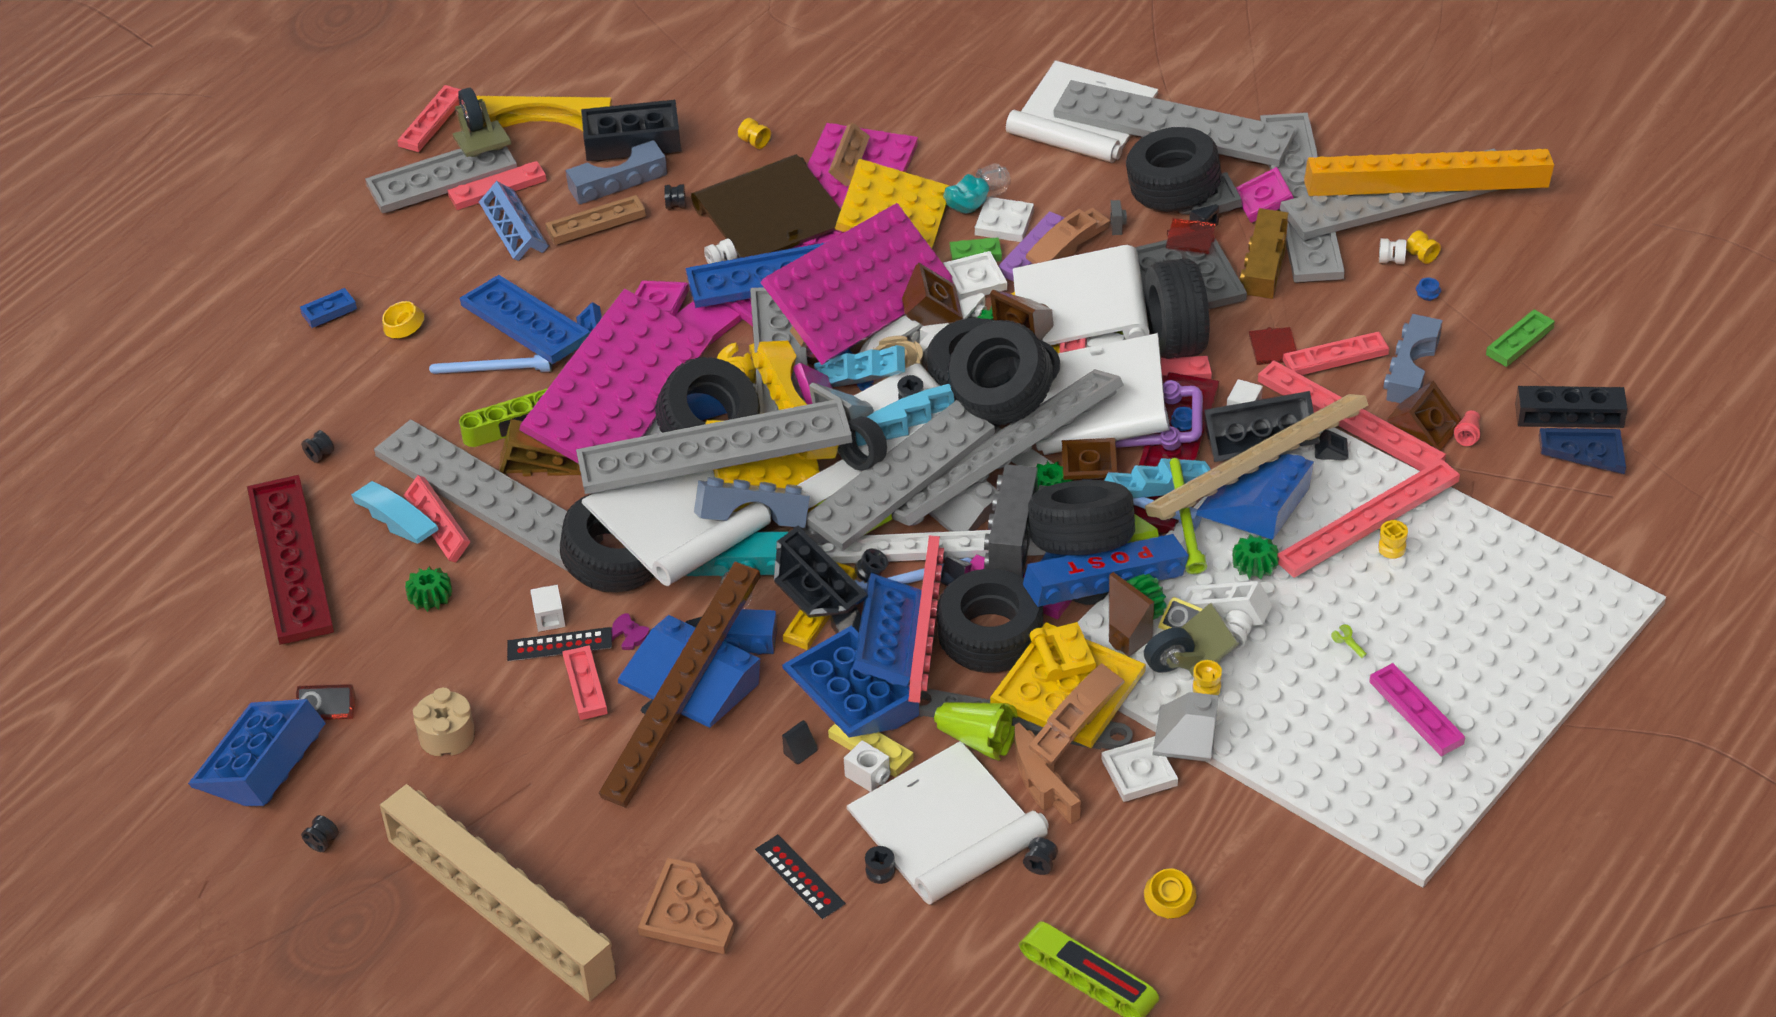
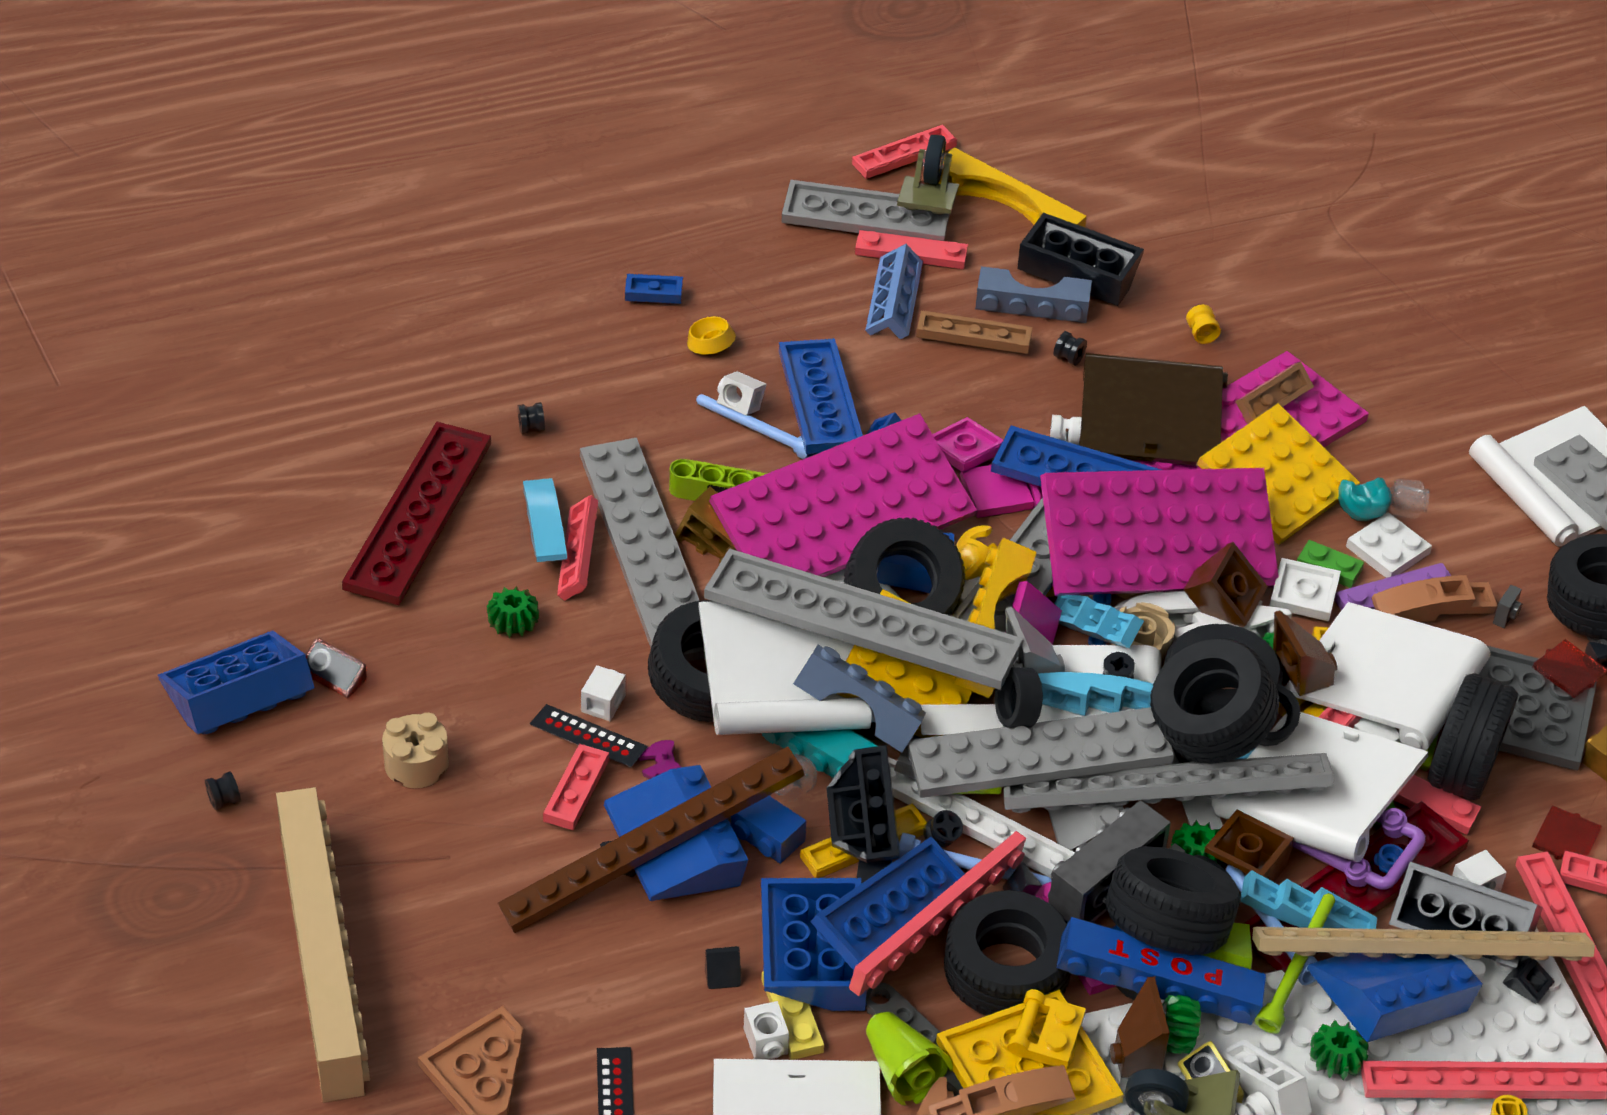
camera: 30 degrees right, 0 degrees up
none -> white brick [717,371,767,416]

